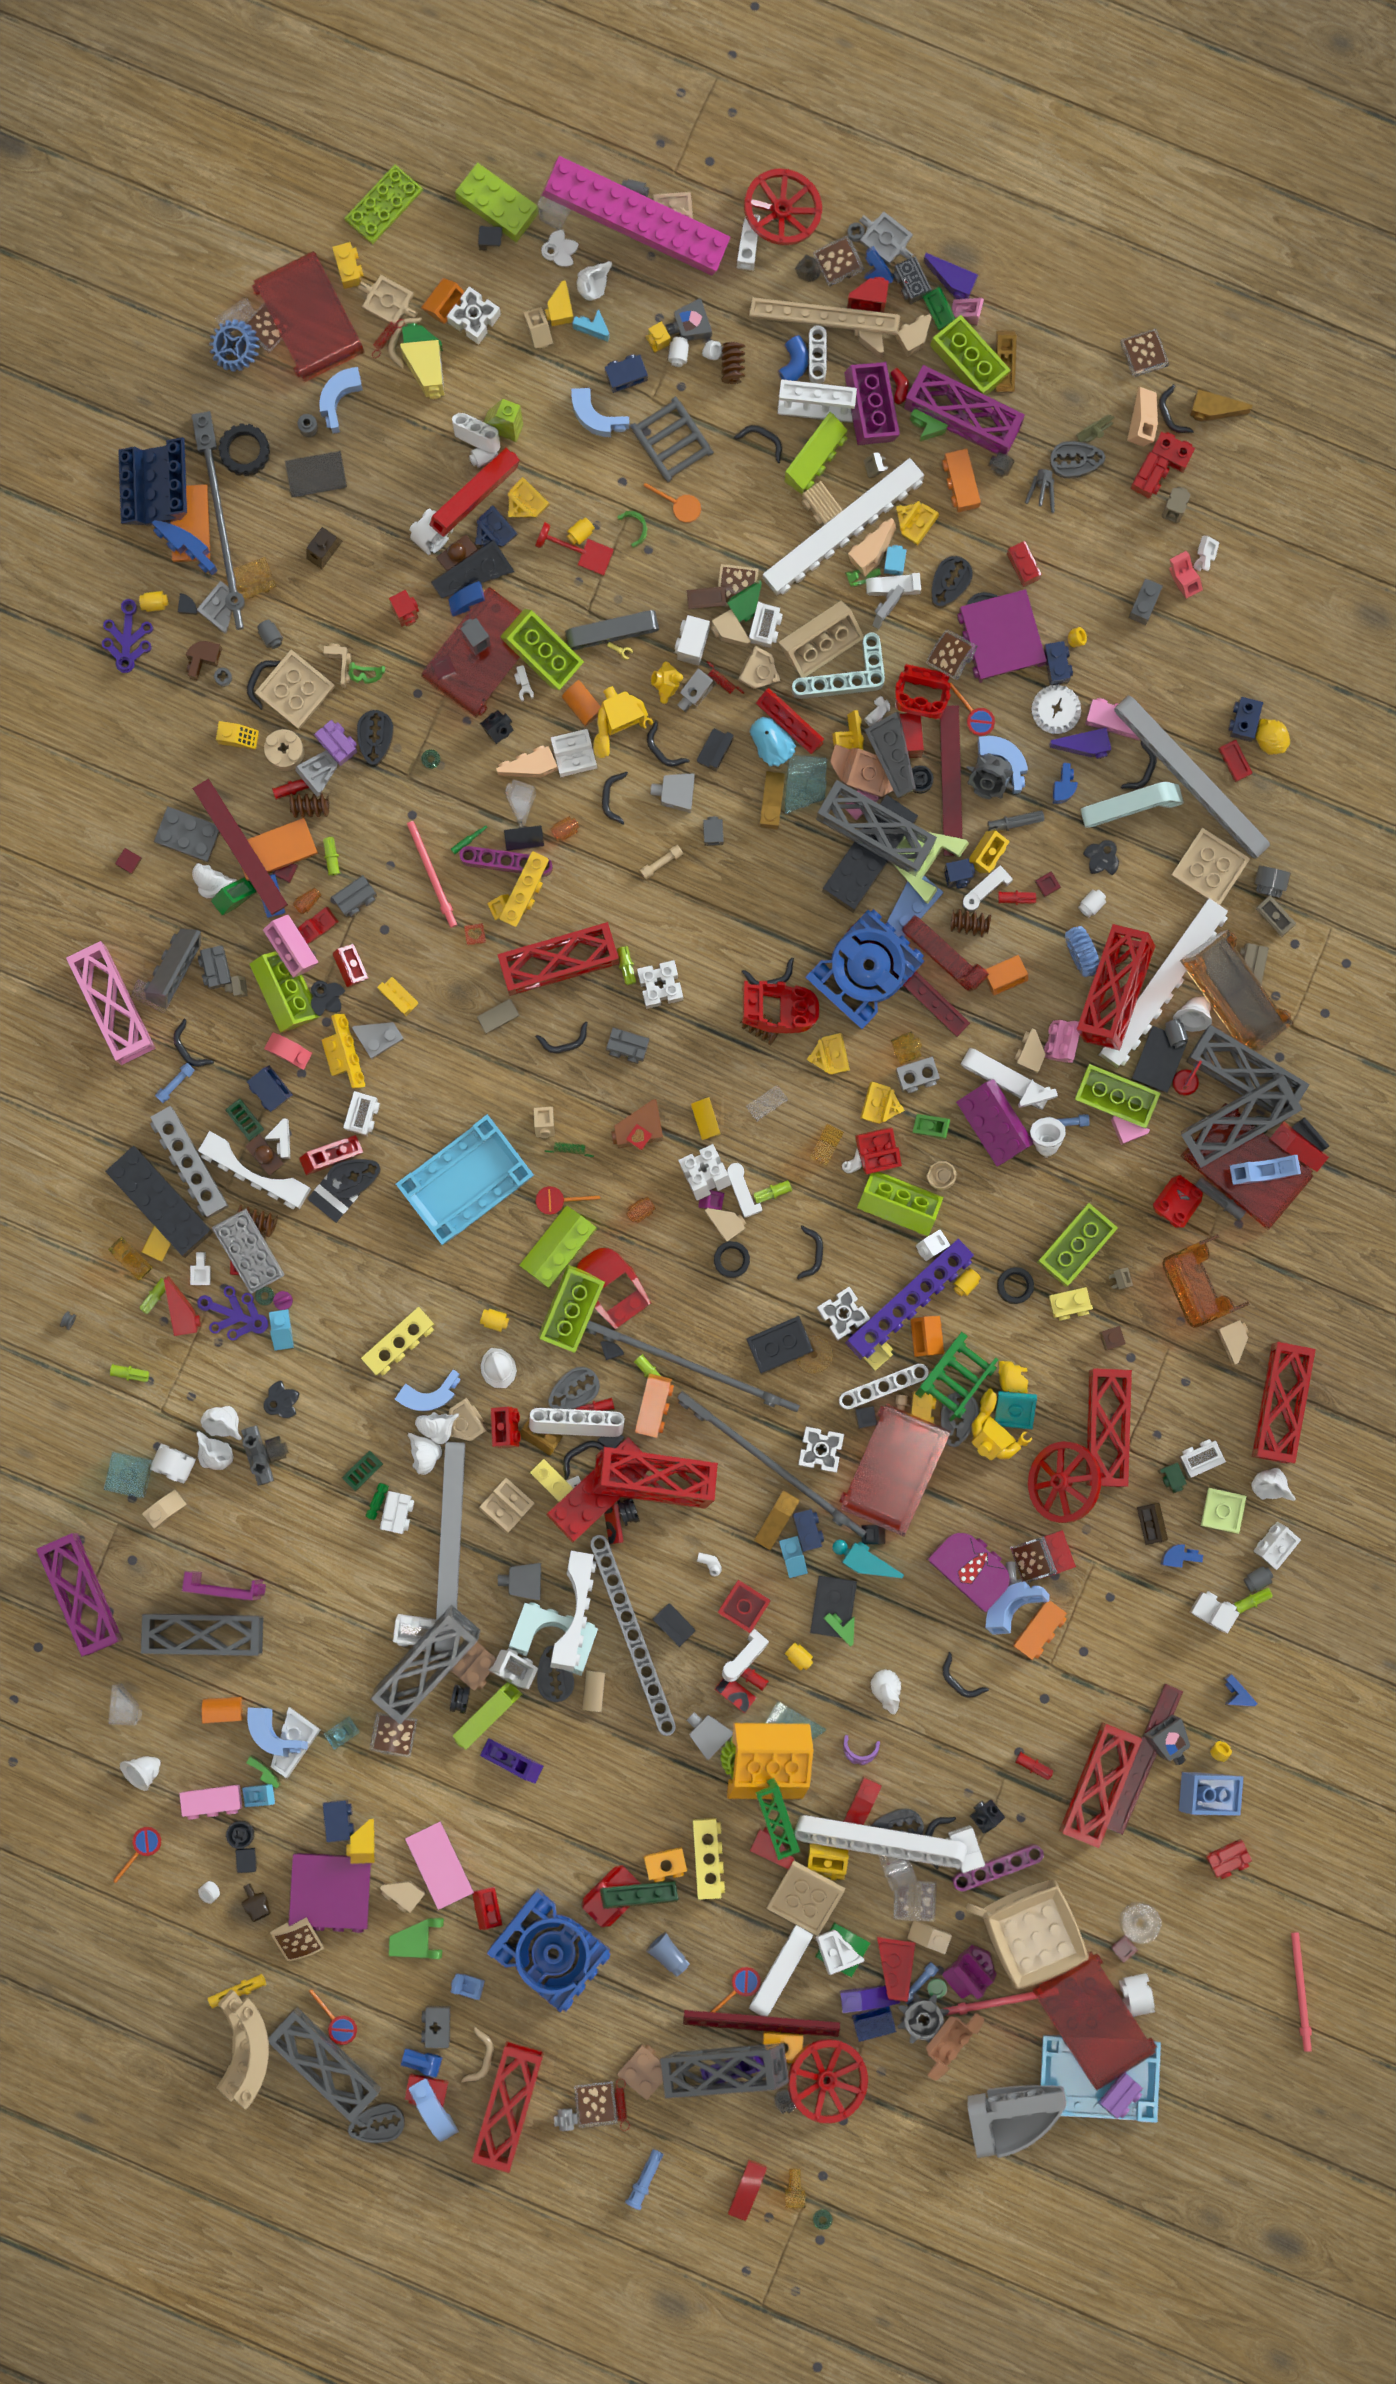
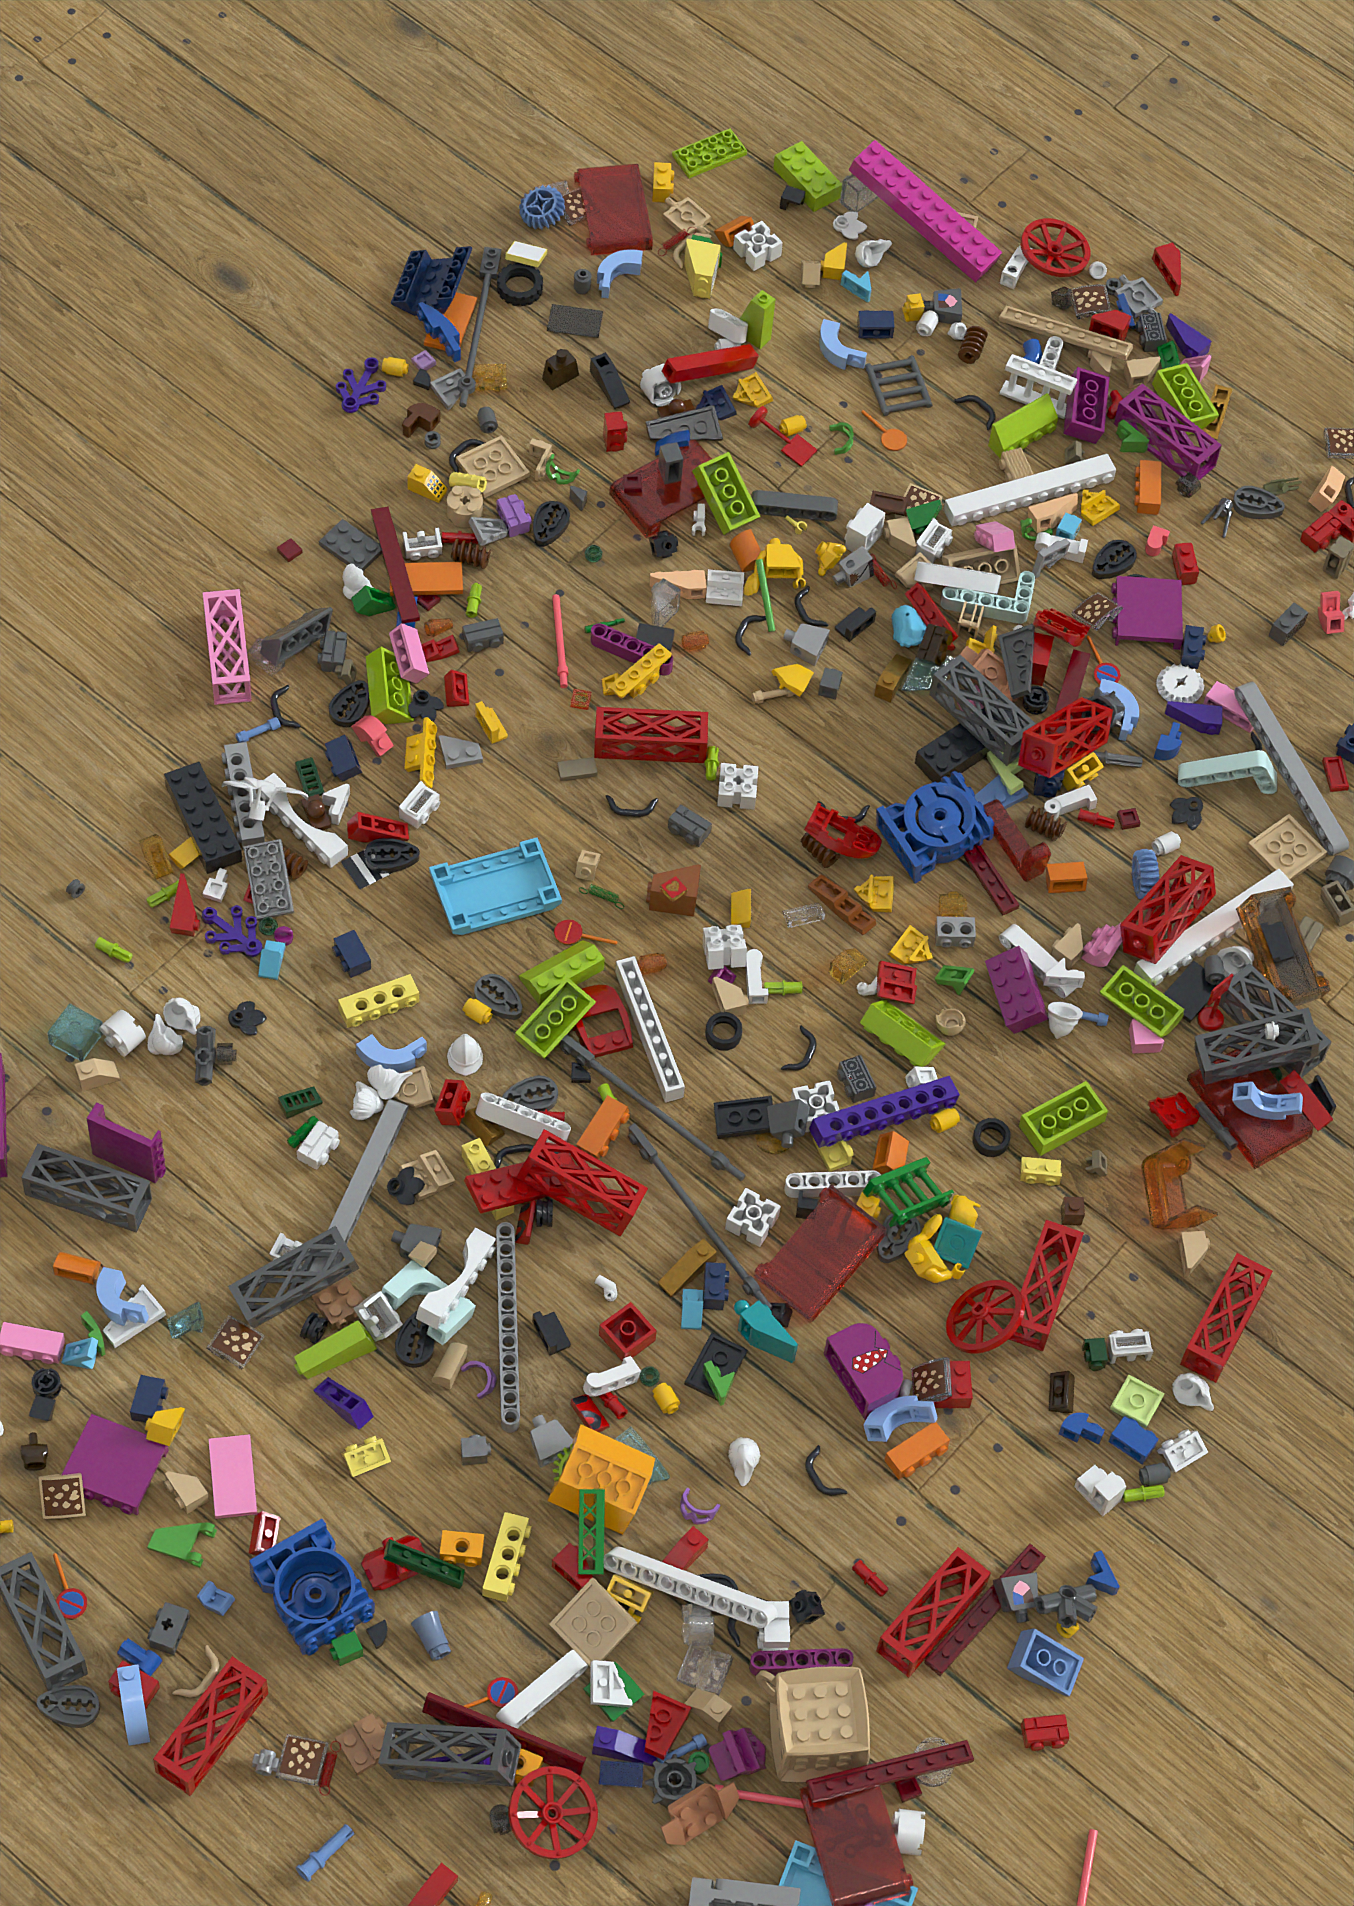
camera: 15 degrees right, 25 degrees down
none -> white plant [222,777,308,821]
none -> black piece [329,680,369,728]
none -> green brick [329,1630,363,1666]
none -> dark blue brick [332,930,371,978]
none -> light yellow bracket [341,1436,391,1477]
none -> black tile [366,1620,388,1649]
none -> black plate [387,1167,425,1205]
none -> white window [403,528,442,560]
none -> tan slope [408,1241,437,1268]
none -> lavender tile [411,350,436,371]
none -> light yellow axle [449,472,487,492]
none -> medium lavender helmet [461,1361,497,1399]
none -> flat silver brick [461,1435,491,1465]
none -> dark grey piece [474,974,522,1020]
none -> white tile [505,241,547,267]
none -> dark grey slope [569,486,588,511]
none -> black slope [590,352,630,409]
none -> white brick [615,956,685,1103]
none -> clear green plate [639,1366,660,1386]
none -> bright green bar [756,559,776,632]
none -> dark grey torso [767,1099,810,1148]
none -> yellow slope [771,664,814,697]
none -> dark red tile [806,1740,974,1803]
none -> dark orange slope [808,874,877,935]
none -> brick [837,1055,876,1103]
none -> white beam [914,562,1001,594]
none -> dark brown brick [916,624,953,667]
none -> tan piece [956,601,984,640]
none -> bright pink brick [974,521,1015,552]
none -> red piece [1018,697,1113,778]
none -> dark grey piece [1035,1584,1098,1628]
none -> white tile [1088,261,1107,279]
none -> blue brick [1108,1416,1159,1465]
none -> coral leg [1145,525,1170,557]
none -> red slope [1152,242,1181,296]
none -> black panel [1260,921,1294,964]
none -> white plate [1265,1021,1279,1041]

